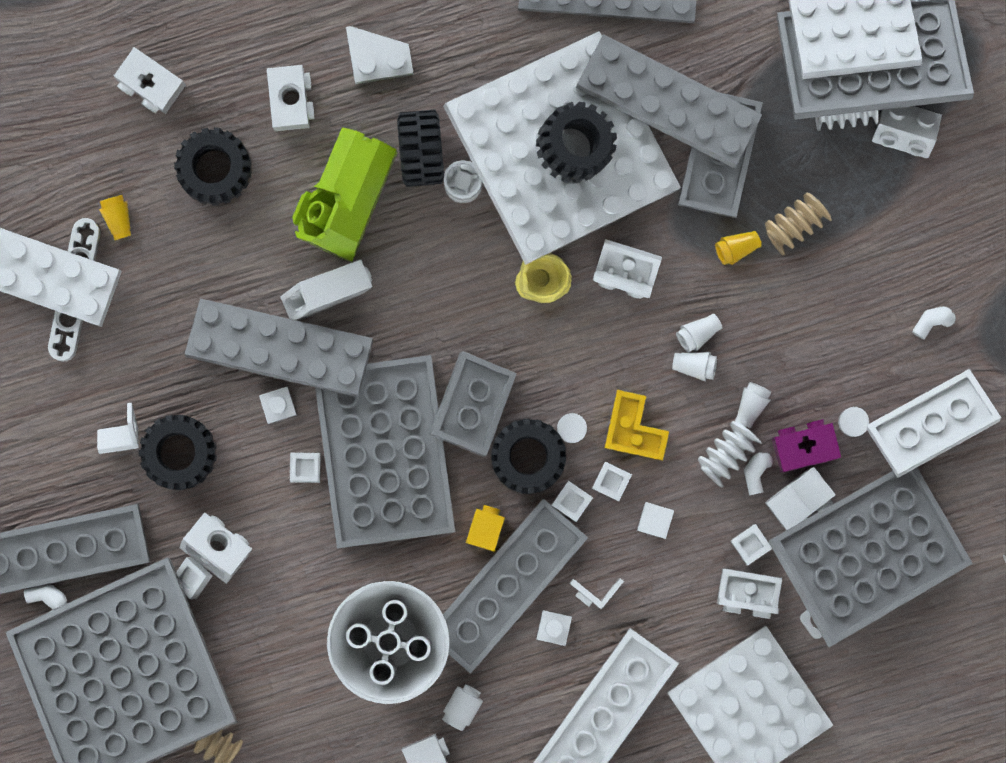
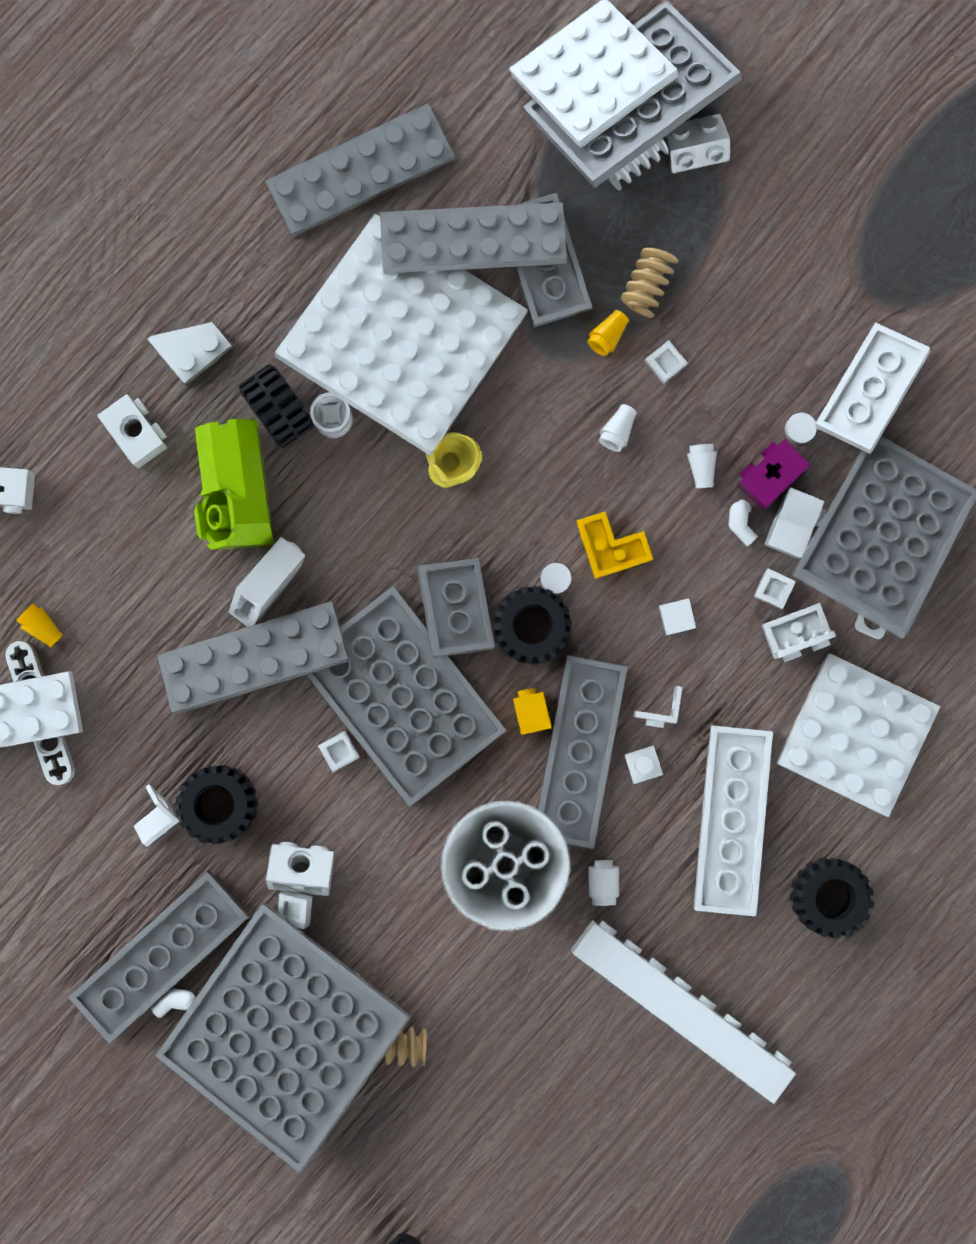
camera: 30 degrees left, 0 degrees up
black tyre [174,127,252,206] -> none
white plate [259,387,297,424] -> none
black tyre [536,101,617,183] -> none
white plate [551,481,593,522] -> none
white plate [592,462,632,502] -> none
white bracket [593,239,662,299] -> none
white cone [672,352,717,381] -> none
white piece [698,421,762,488] -> none
white arm [912,306,956,340] -> none
none -> white tile [645,340,688,384]

